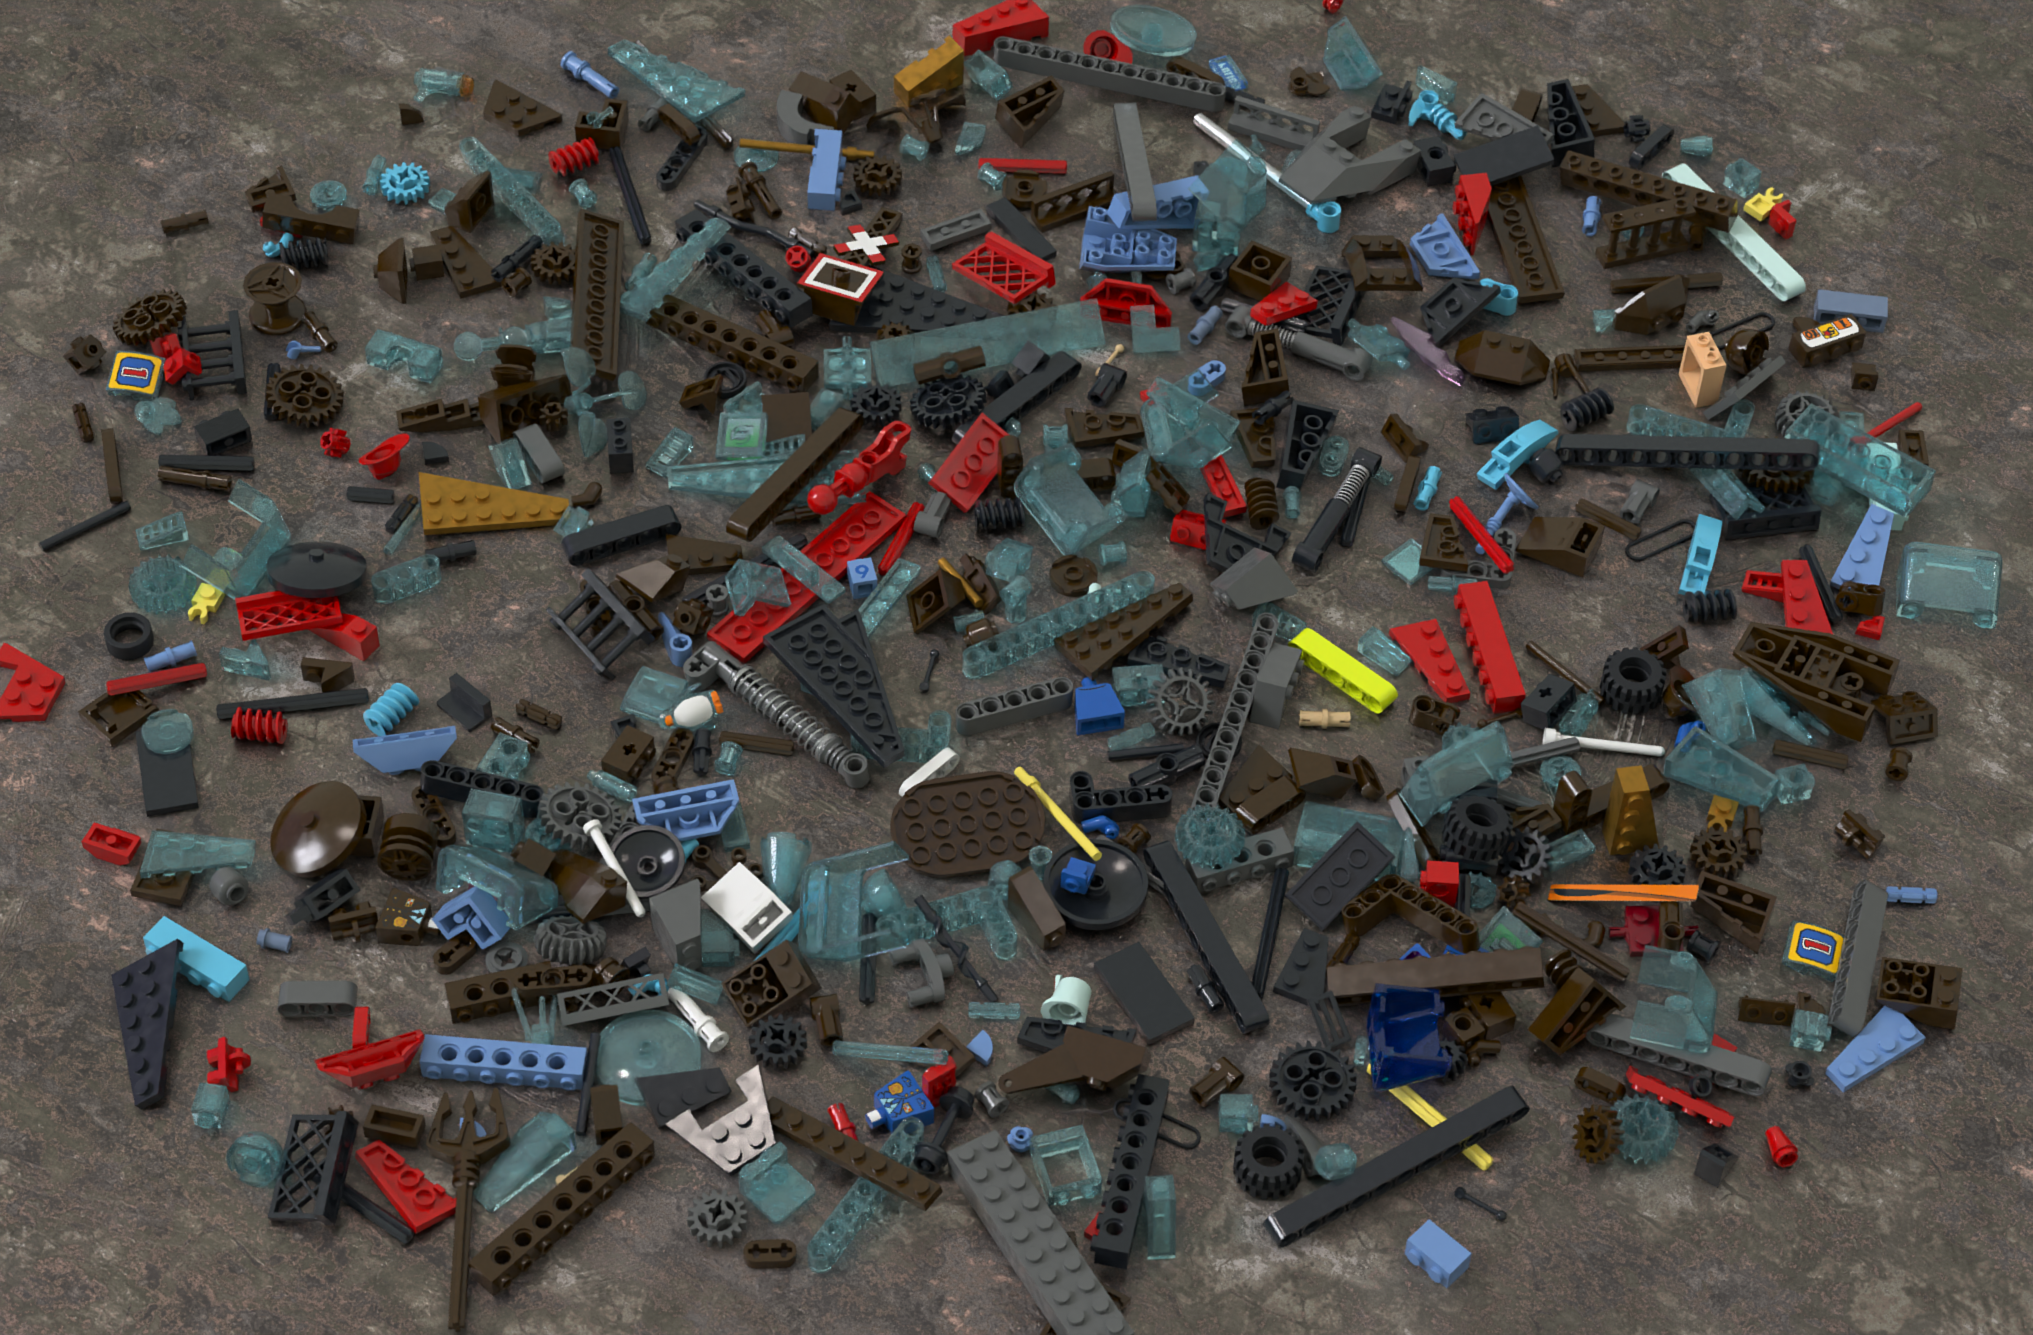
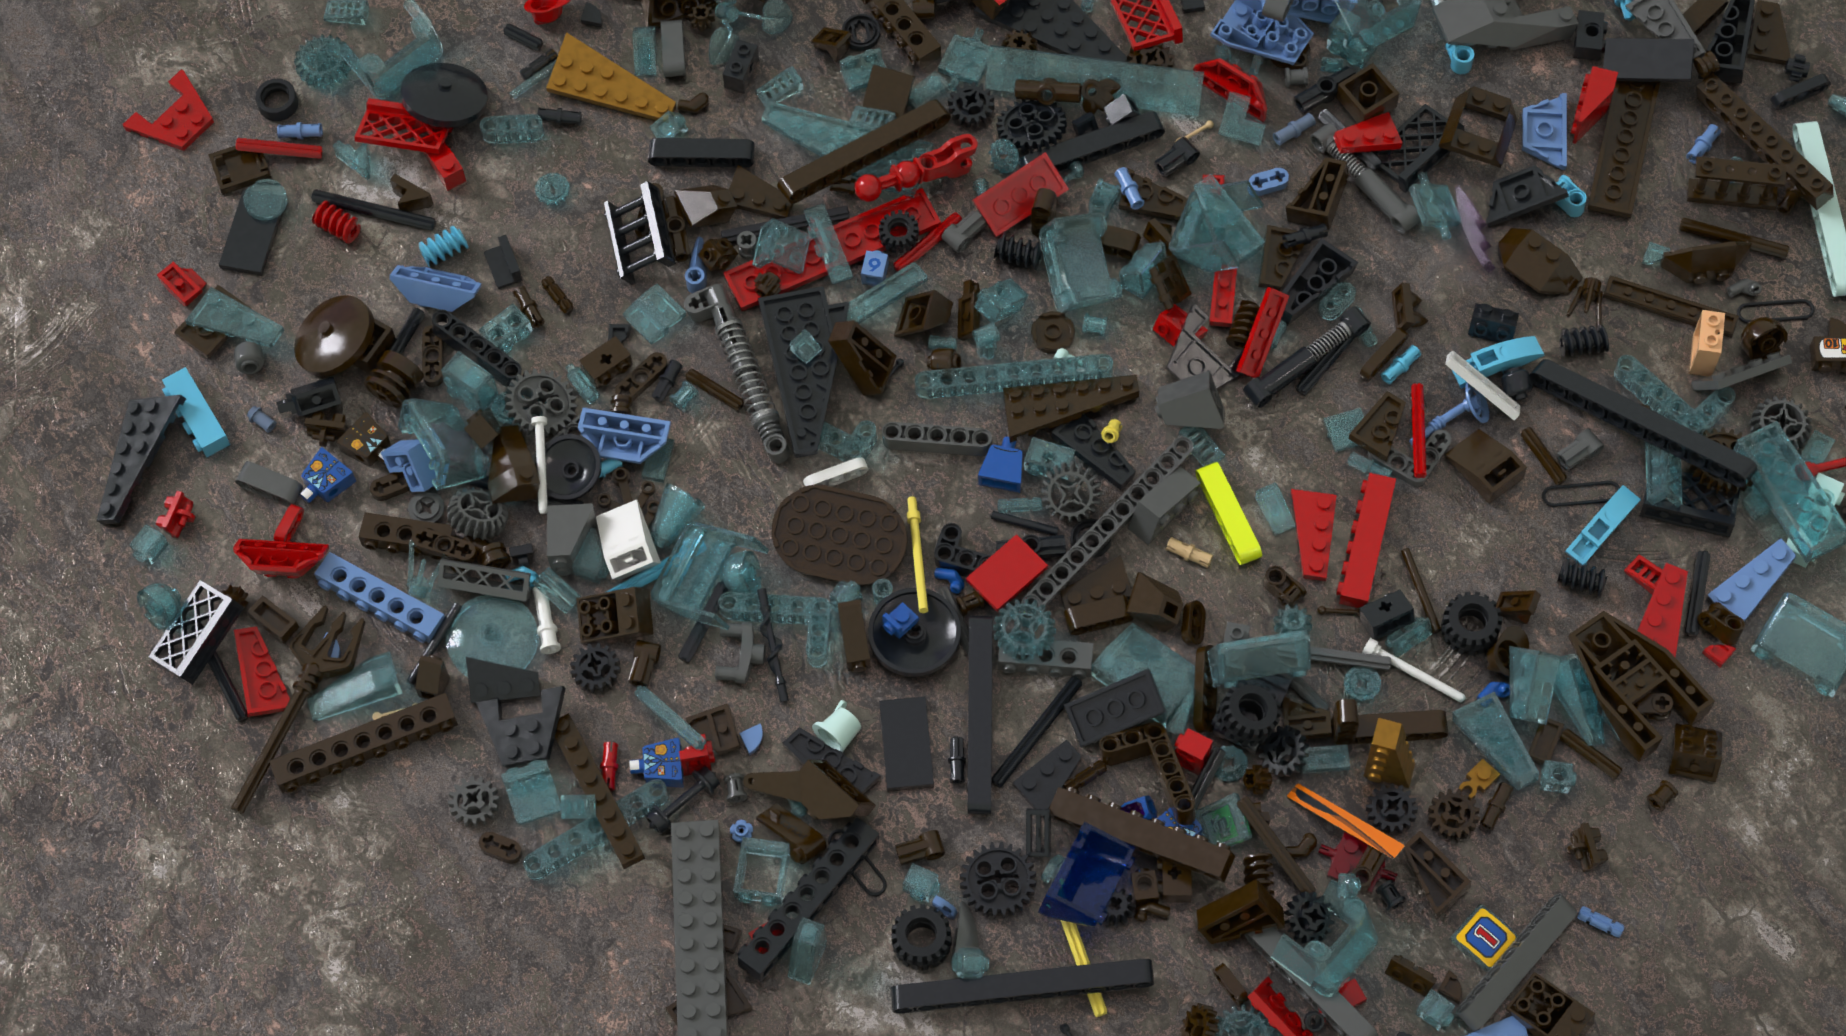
camera: 30 degrees right, 15 degrees up
light yellow plate [188,583,226,624] -> none
animal [658,683,723,732] -> none
clear light blue tile [715,413,768,460] -> none
pearl gold bar [938,557,984,608] -> none
clear light blue axle [968,1002,1020,1019] -> none
none -> blue torso [300,447,356,503]
none -> black axle [389,308,425,354]
none -> clear light blue gear [535,173,570,205]
none -> clear light blue plate [560,794,596,819]
none -> dark brown gear [754,272,781,297]
none -> dark brown door [756,803,826,864]
none -> clear light blue slope [790,329,822,364]
none -> dark brown wedge [828,320,897,396]
none -> black tyre [879,210,919,253]
none -> red tile [966,534,1048,612]
none -> clear light blue gear [988,139,1019,173]
none -> dark brown plate [1080,78,1121,114]
none -> light yellow pin [1101,419,1122,443]
none -> medium blue pin [1114,167,1145,210]
none -> red plate [1236,287,1289,379]
none -> black gear [1284,891,1335,944]
none -> clear light blue plate [1337,873,1361,899]
none -> white tile [1445,351,1521,420]
none -> dark brown tile [1526,716,1564,768]
none -> dark brown wheel [1693,51,1720,78]

